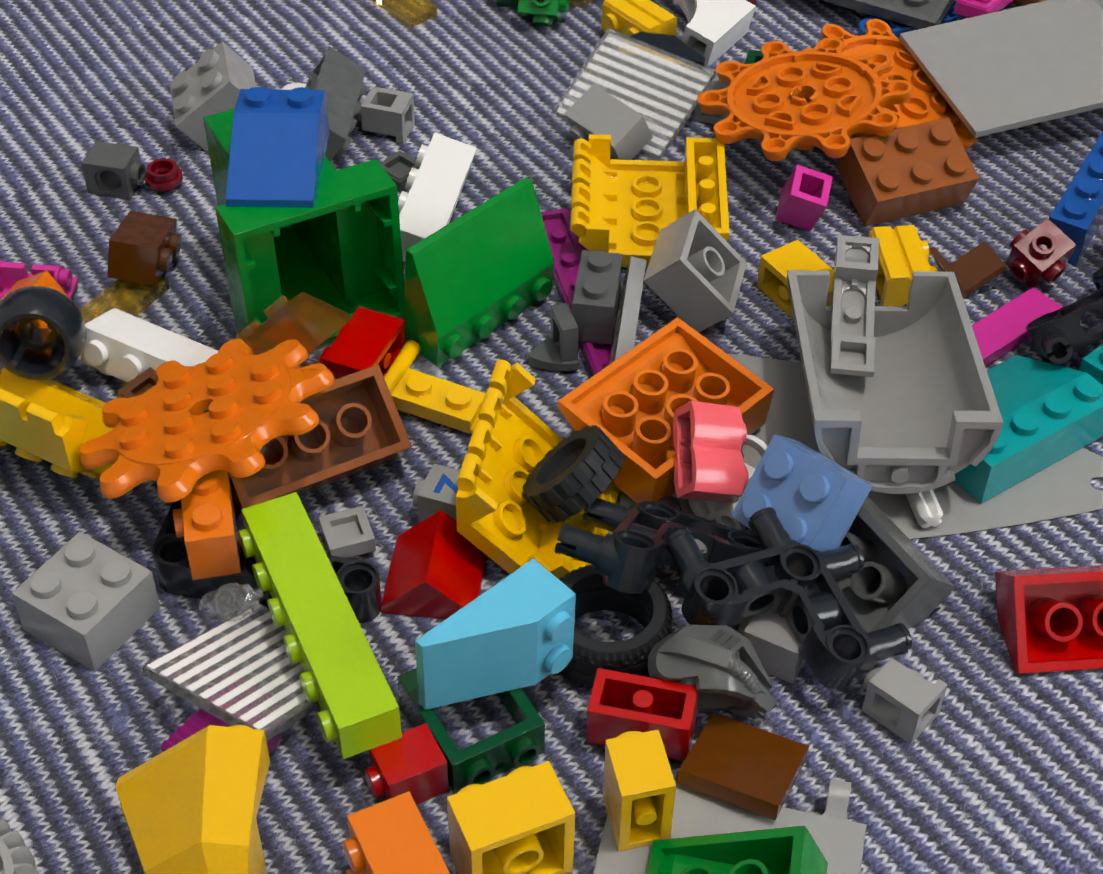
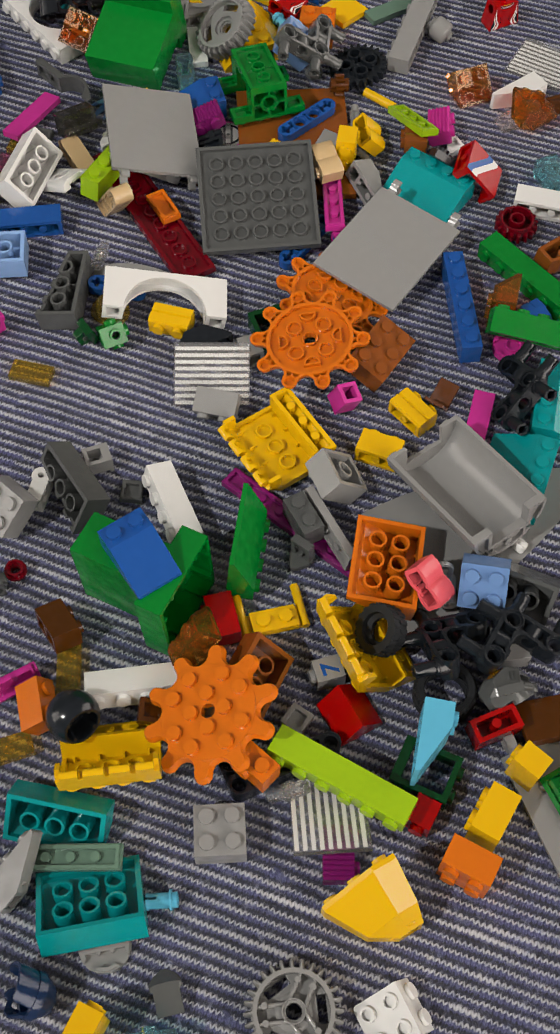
camera: 35 degrees left, 15 degrees up
light grey slope [829,235,879,377] -> none
dark red brick [1005,218,1076,288] -> none

